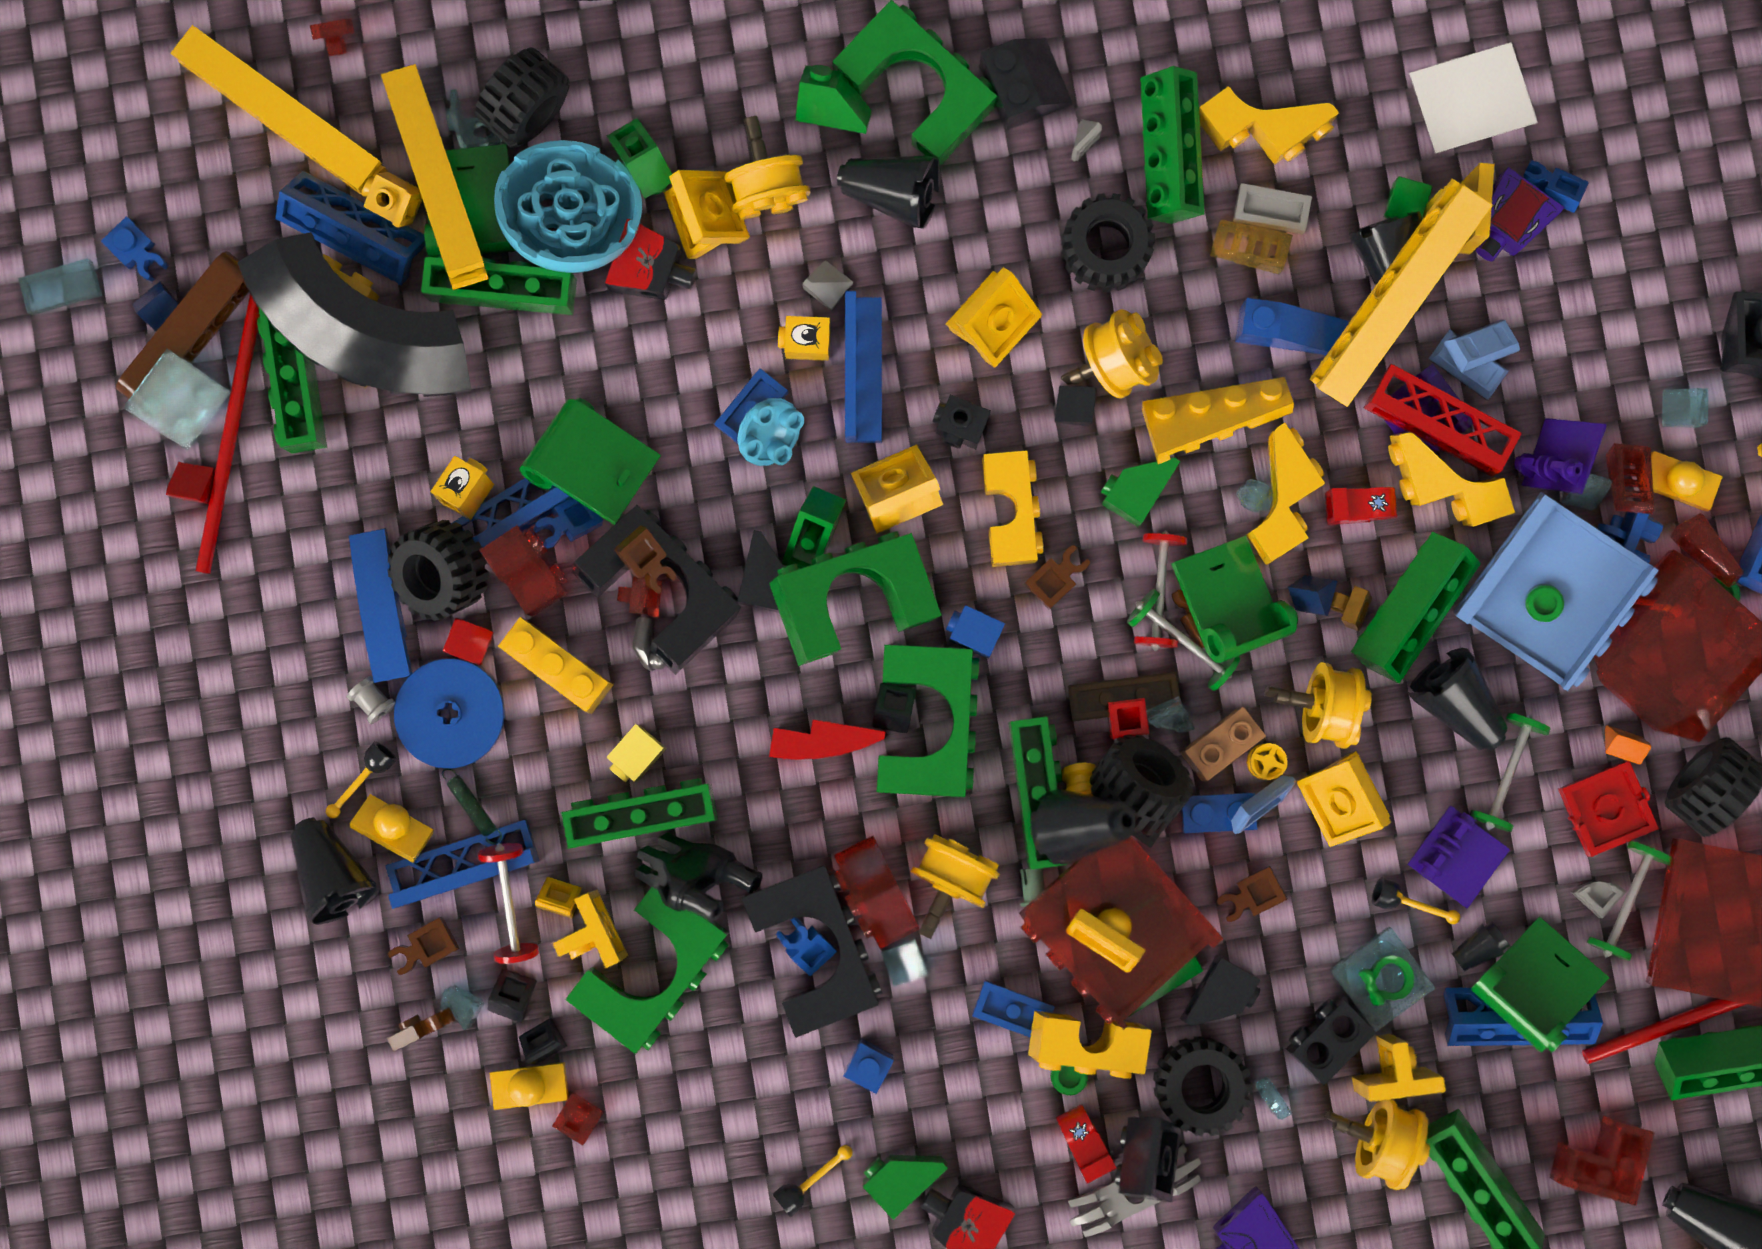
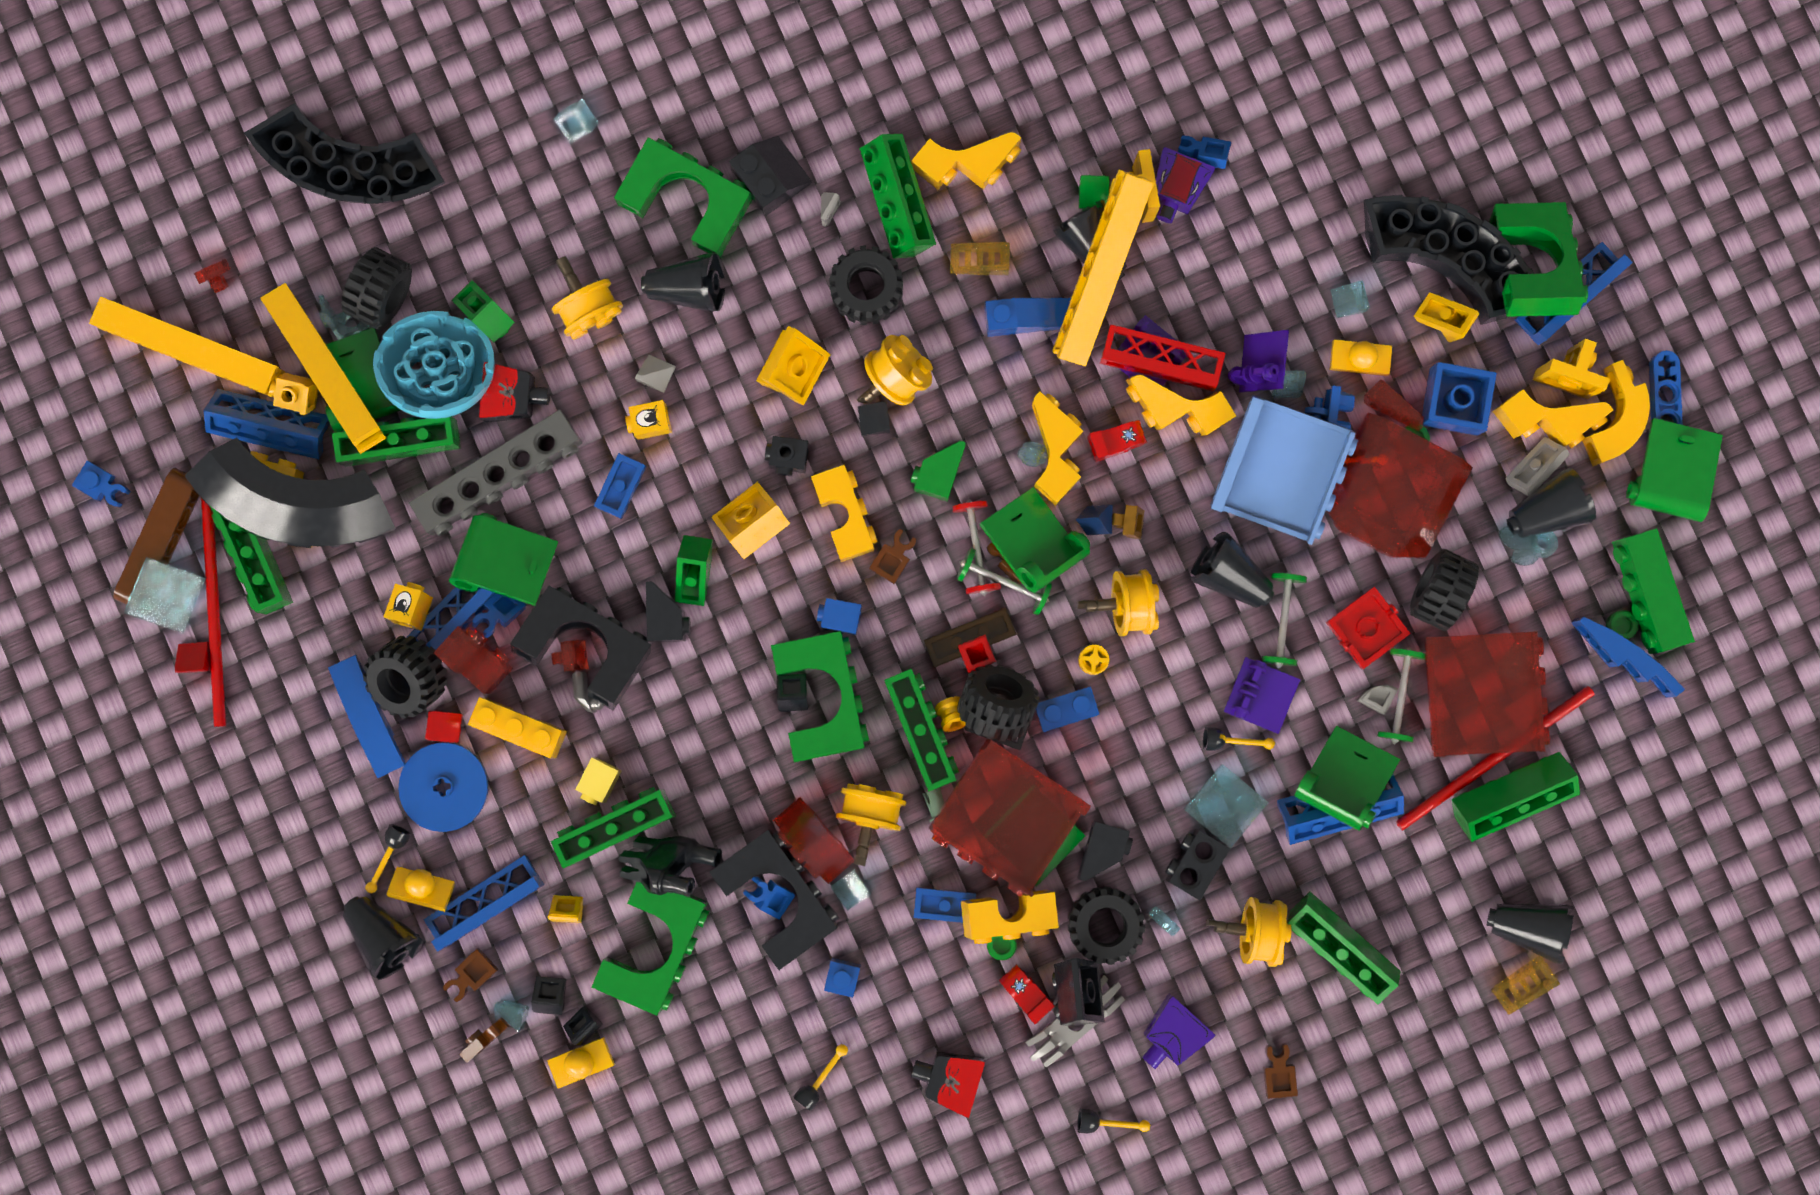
camera: 15 degrees left, 0 degrees up
clear light blue tile [18,258,102,315] -> none
dark blue slope [132,281,179,332] -> none
light grey bush [346,675,396,724] -> none
clear green piece [442,768,502,844] -> none
axle [478,843,539,964] -> none
yellow bracket [552,889,628,968] -> none
clear red tile [552,1092,604,1146] -> none
reddish brown plate [614,525,676,593] -> none
yellow bracket [664,170,750,259] -> none
medium azure dish [737,398,804,466] -> none
green arch [769,531,942,666] -> none
red slope [769,719,886,760] -> none
green slope [795,65,872,134] -> none
blue fence [845,291,882,443] -> none
green slope [862,1155,948,1220] -> none
black cone [1030,789,1135,864] -> none
yellow tile [1066,908,1145,972] -> none
yellow wing [1142,377,1294,464] -> none
clear light blue tile [1147,696,1195,733] -> none
medium nougat brick [1179,707,1266,781] -> none
reddish brown plate [1217,866,1288,922] -> none
medium blue tile [1231,775,1295,834] -> none
light grey tile [1233,183,1312,235] -> none
yellow bracket [1296,751,1391,847] -> none
green brick [1351,532,1481,684] -> none
yellow bracket [1352,1034,1445,1102] -> none
green piece [1358,955,1415,1006] -> none
white sticker [1409,43,1538,153] -> none
medium blue tile [1428,329,1509,400] -> none
medium blue tile [1443,319,1520,373] -> none
black cone [1451,921,1510,972] -> none
green tile [1525,584,1564,622] -> none
clear red brick [1549,1115,1655,1206] -> none
orange slope [1605,725,1651,765] -> none
clear red slope [1606,443,1655,514] -> none
none -> dark grey brick [409,410,583,536]

